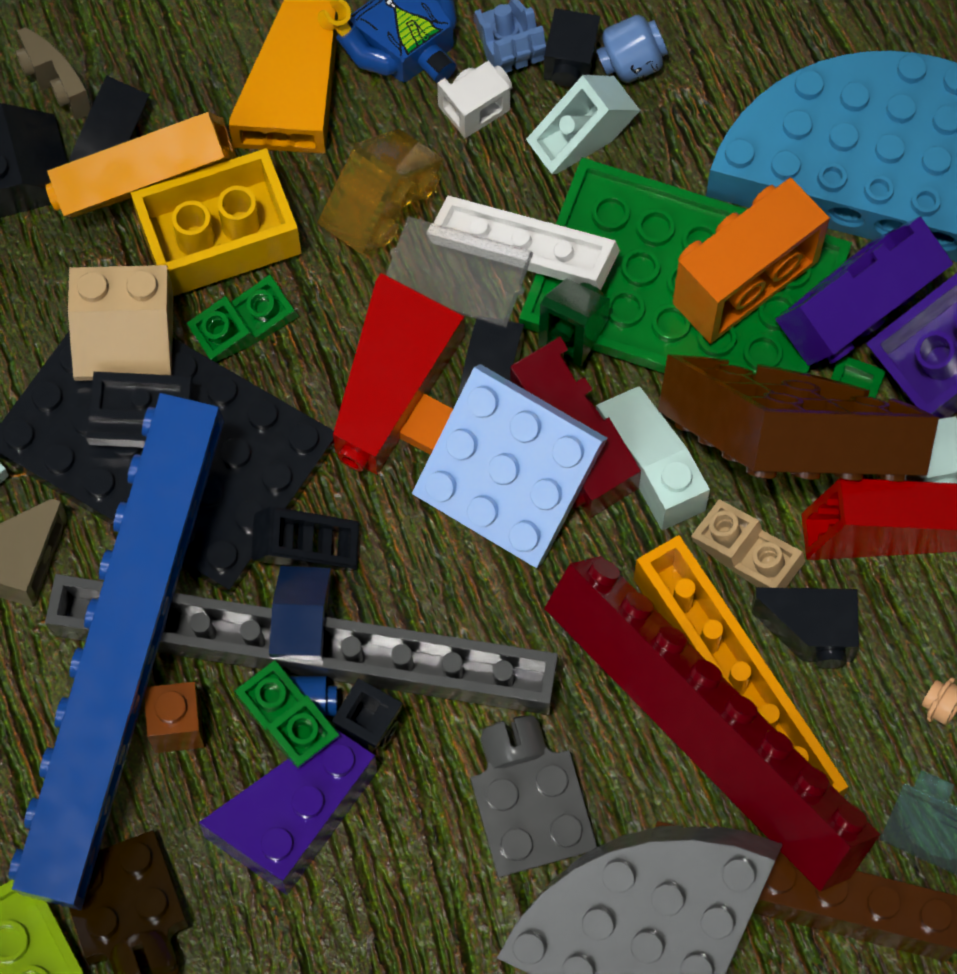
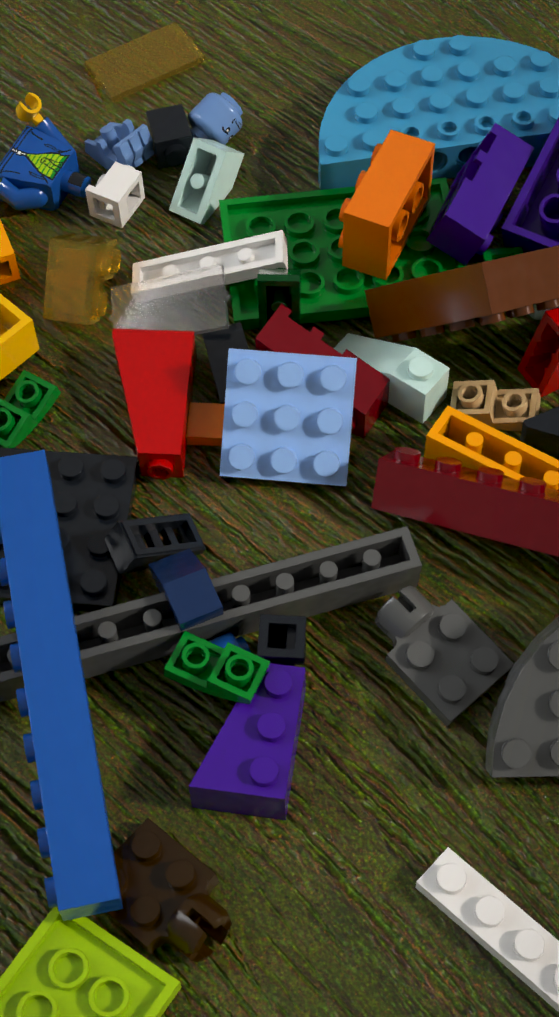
camera: 25 degrees left, 10 degrees down
dark orange brick [144,682,205,753] -> none

